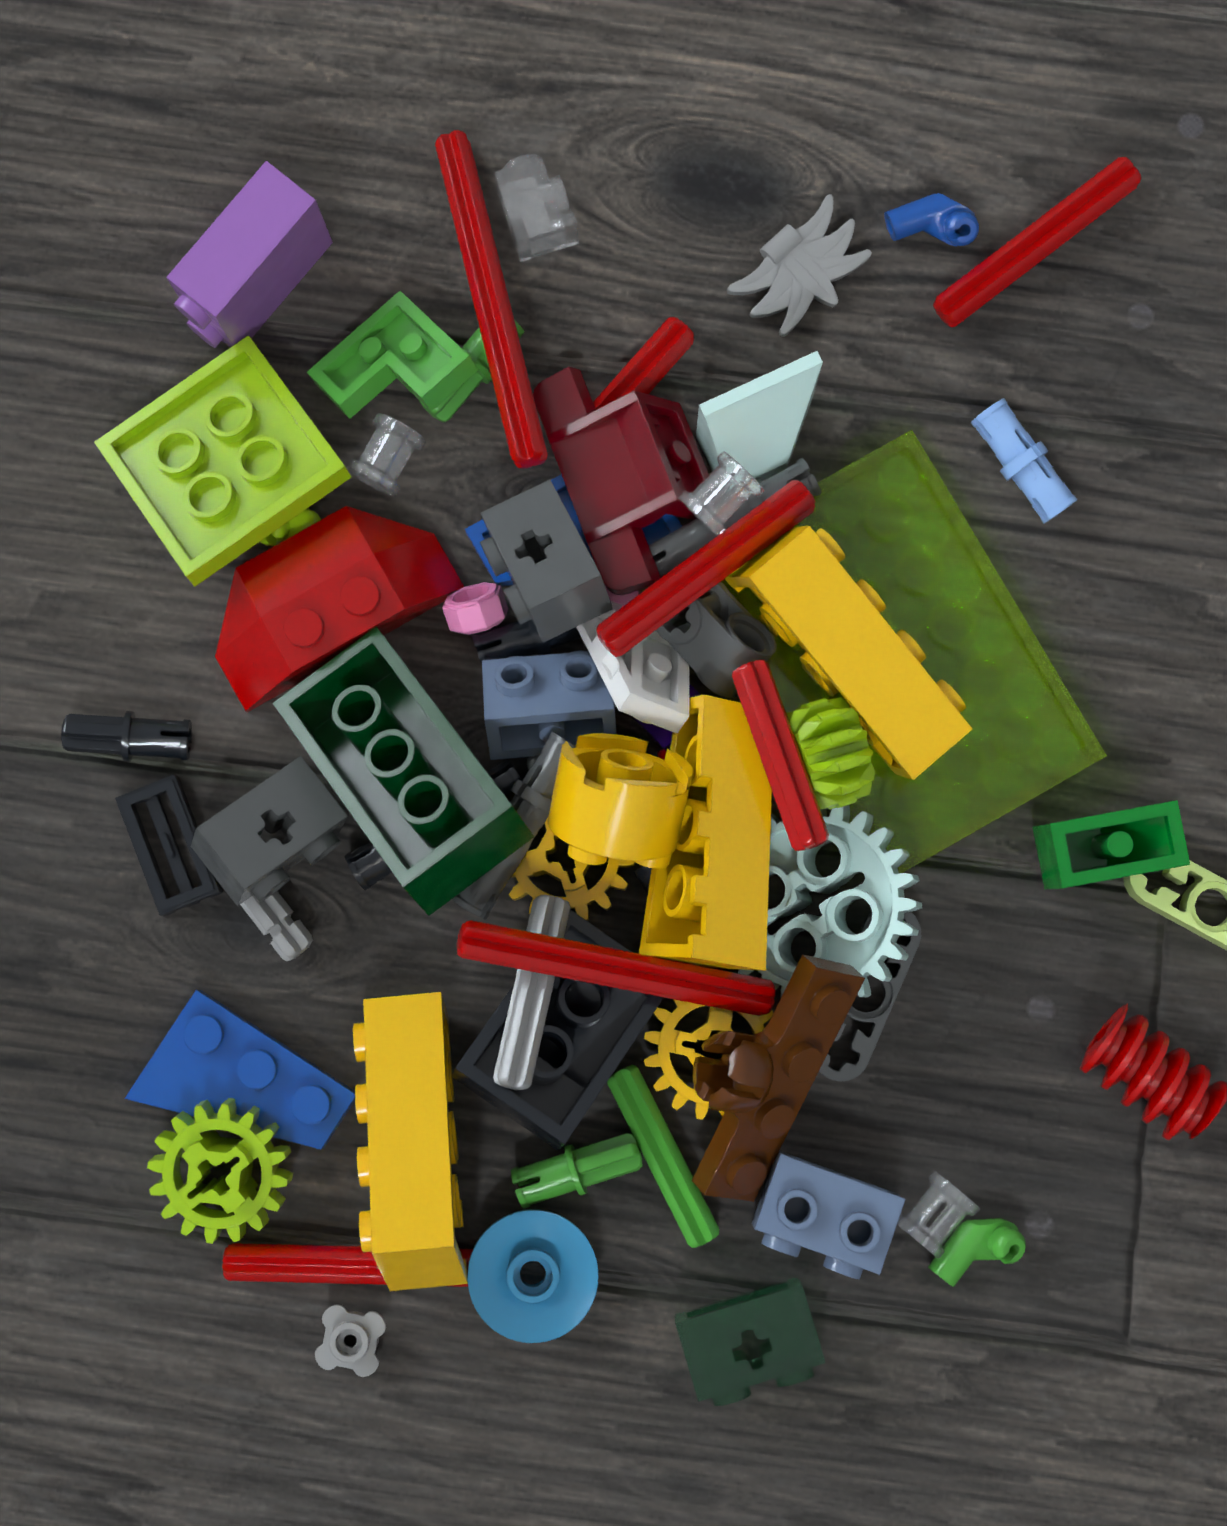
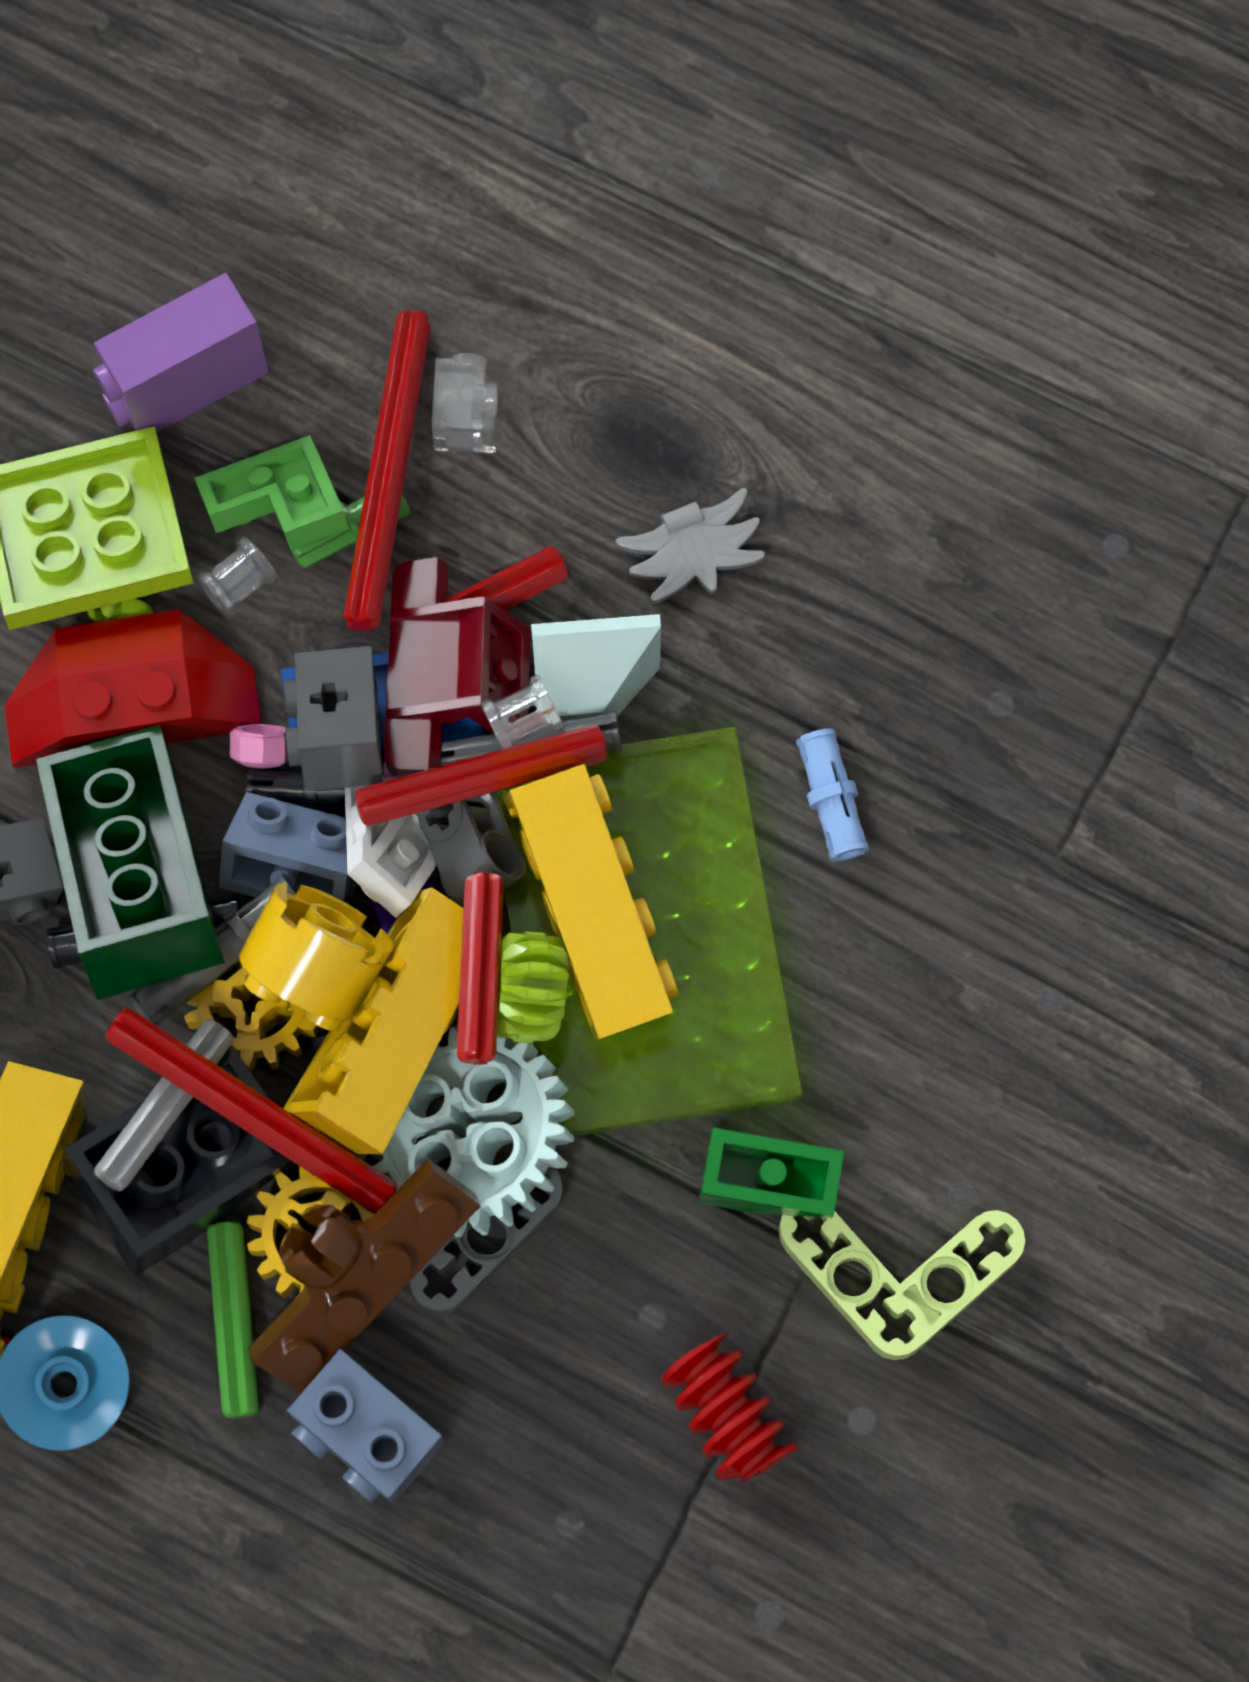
camera: 15 degrees right, 10 degrees down
bright green axle [511,1133,642,1209] -> none
clear green brick [674,1277,826,1406] -> none
blue arm [884,193,979,246] -> none
clear bush [897,1171,980,1259] -> none
bright green arm [928,1218,1026,1287] -> none
red axle [933,157,1142,327] -> none

